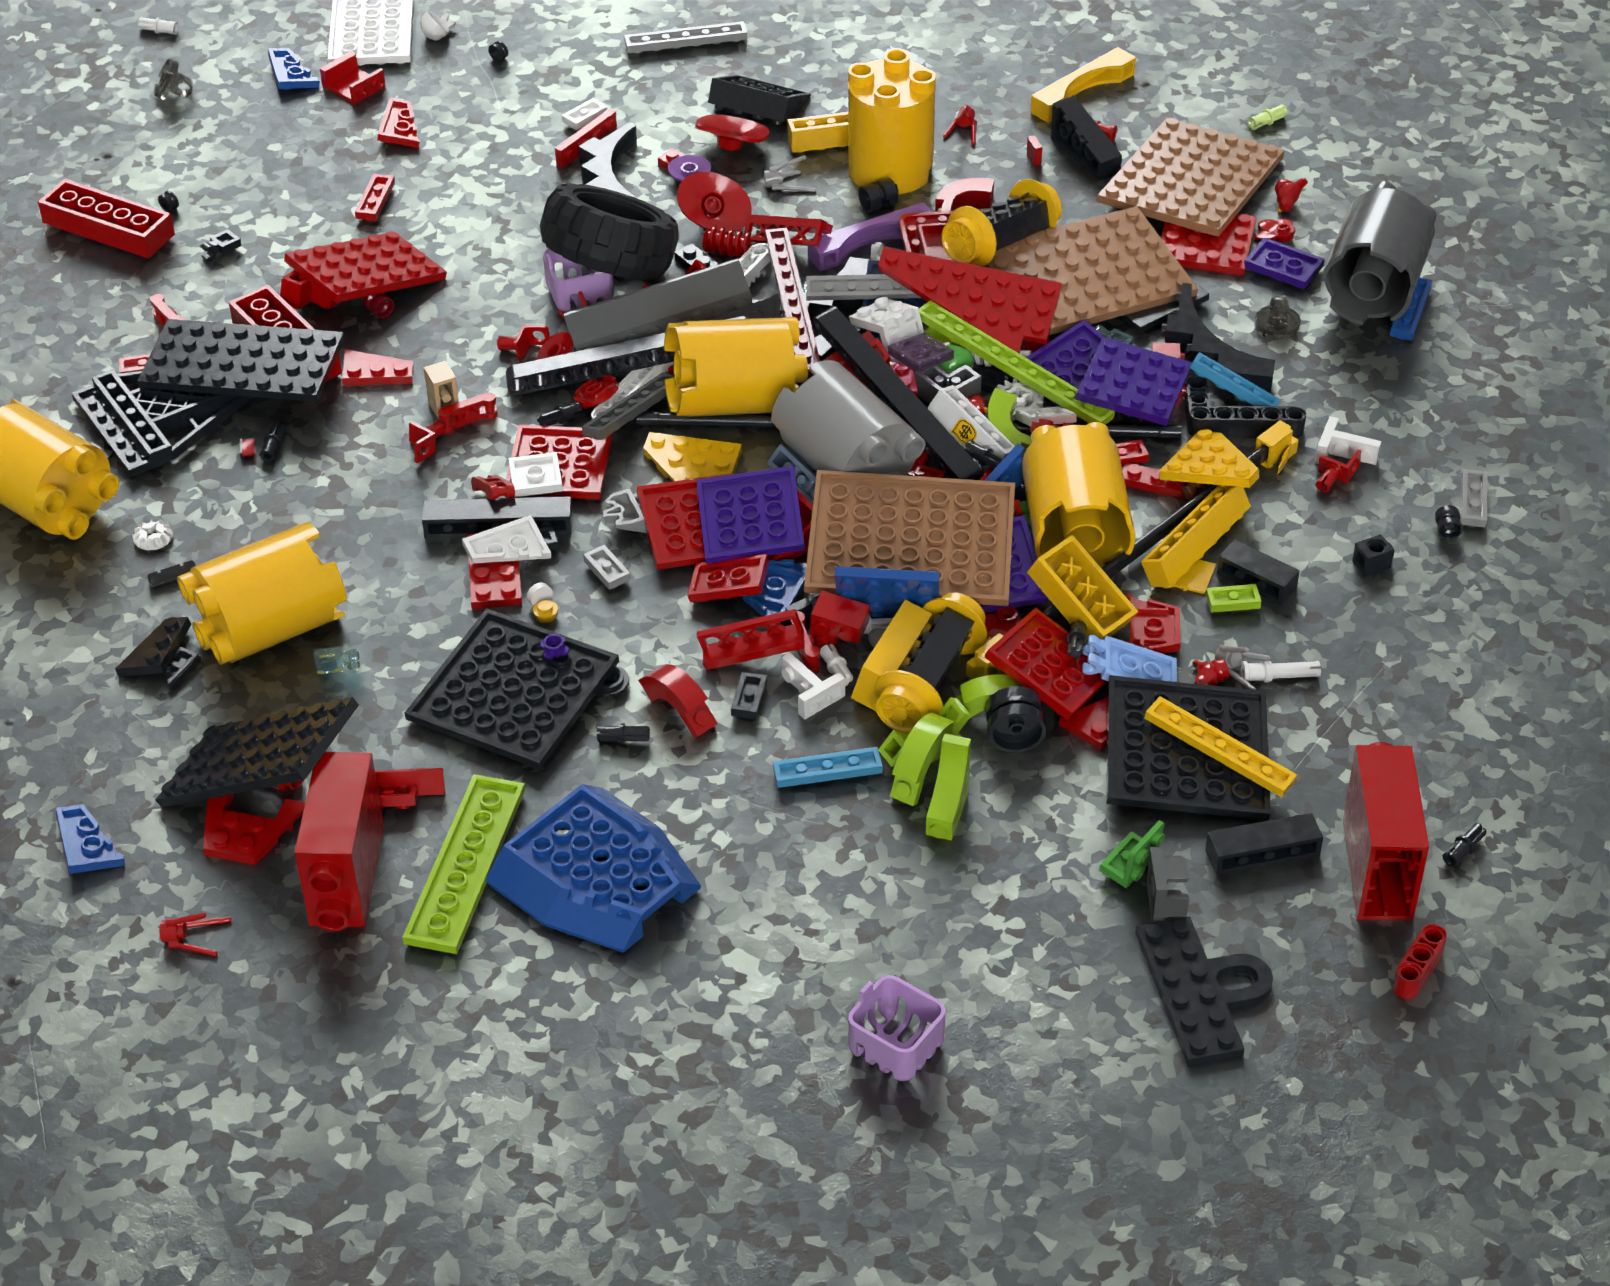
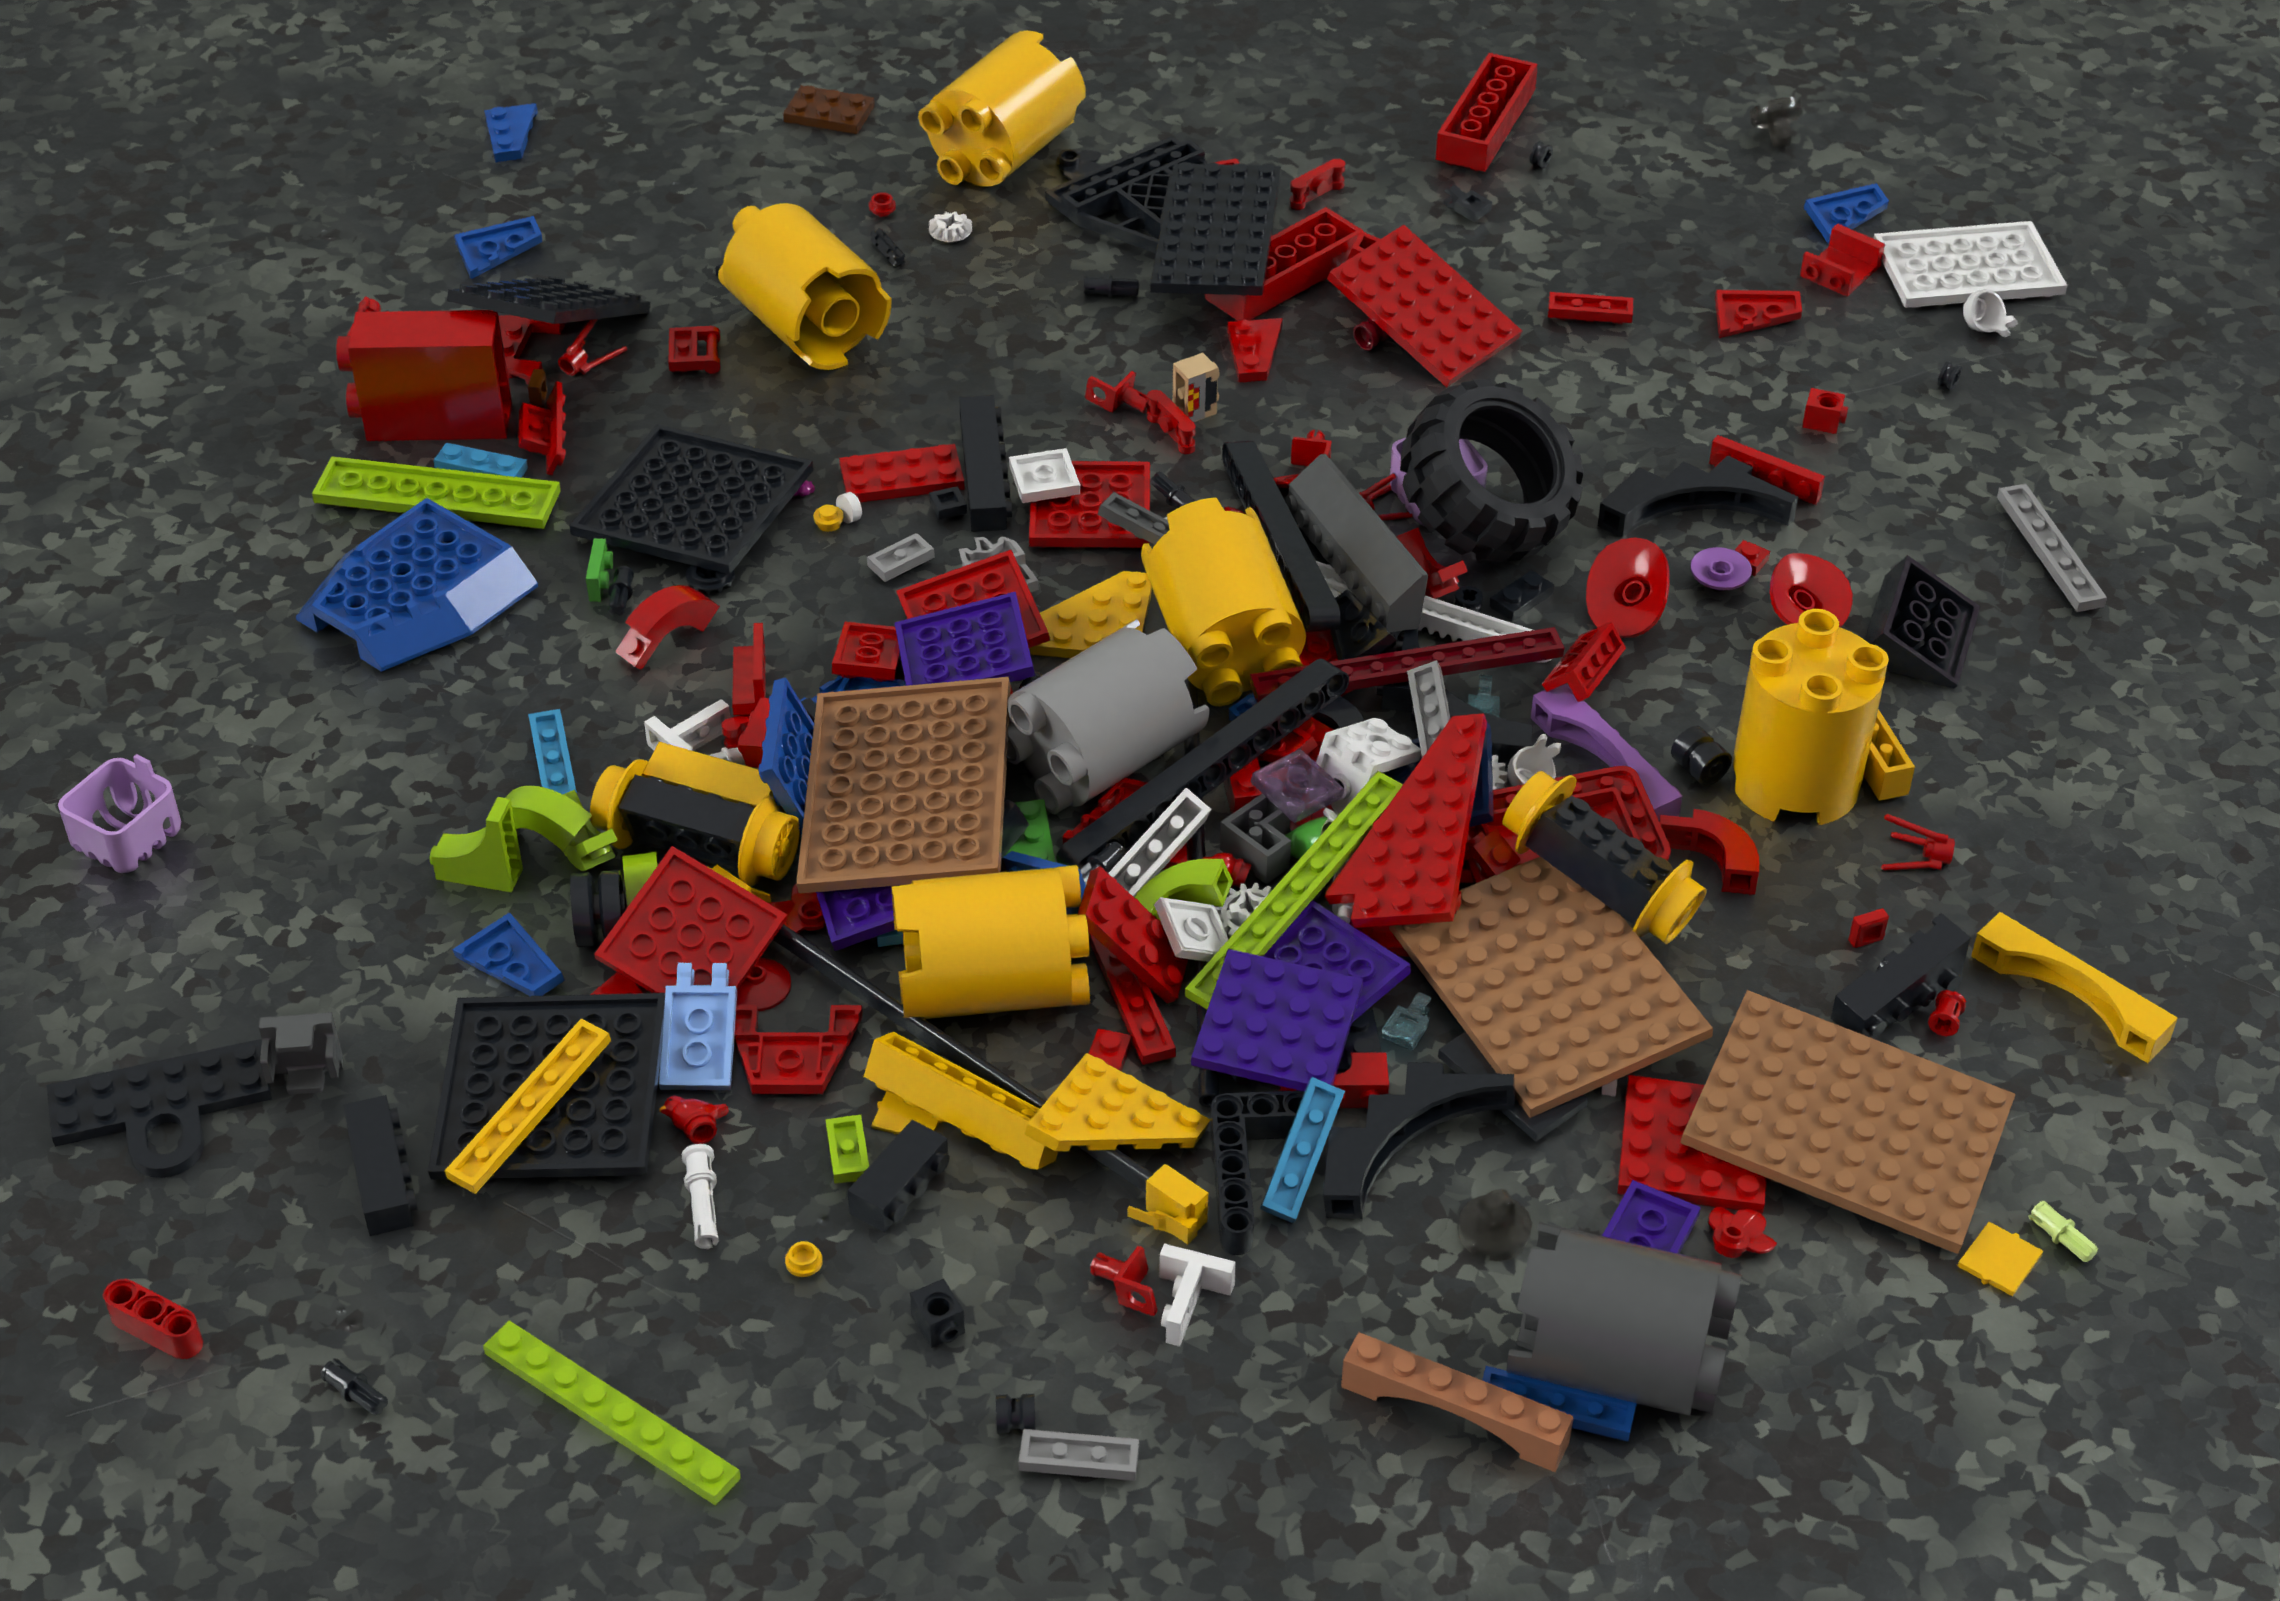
camera: 85 degrees right, 0 degrees up
white axle [138,17,179,35] -> none
red piece [240,438,256,460] -> none
clear light blue plate [314,647,360,675] -> none
white wing [462,515,551,563] -> none
red plate [471,474,515,500] -> none
dark purple plate [540,634,569,659] -> none
white plate [562,98,607,131] -> none
red piece [702,225,751,259] -> none
black plate [731,672,768,719] -> none
light grey plant [764,155,816,192] -> none
yellow brick [1027,535,1138,646] -> none
black axle [1066,620,1087,659] -> none
bright green bracket [1099,820,1165,888] -> none
light grey plant [1215,645,1270,690] -> none
red animal [1275,178,1308,212] -> none
red brick [1342,742,1429,921] -> none
none -> dark azure plate [433,443,528,478]
none -> blue wing [452,912,565,996]
none -> lime plate [483,1320,741,1506]
none -> bright green plate [586,538,613,602]
none -> red plate [668,326,721,374]
none -> yellow plate [785,1241,823,1277]
none -> red plate [869,192,896,217]
none -> nougat arch [1341,1332,1574,1472]
none -> red brick [1802,388,1849,434]
none -> yellow piece [1957,1222,2043,1297]

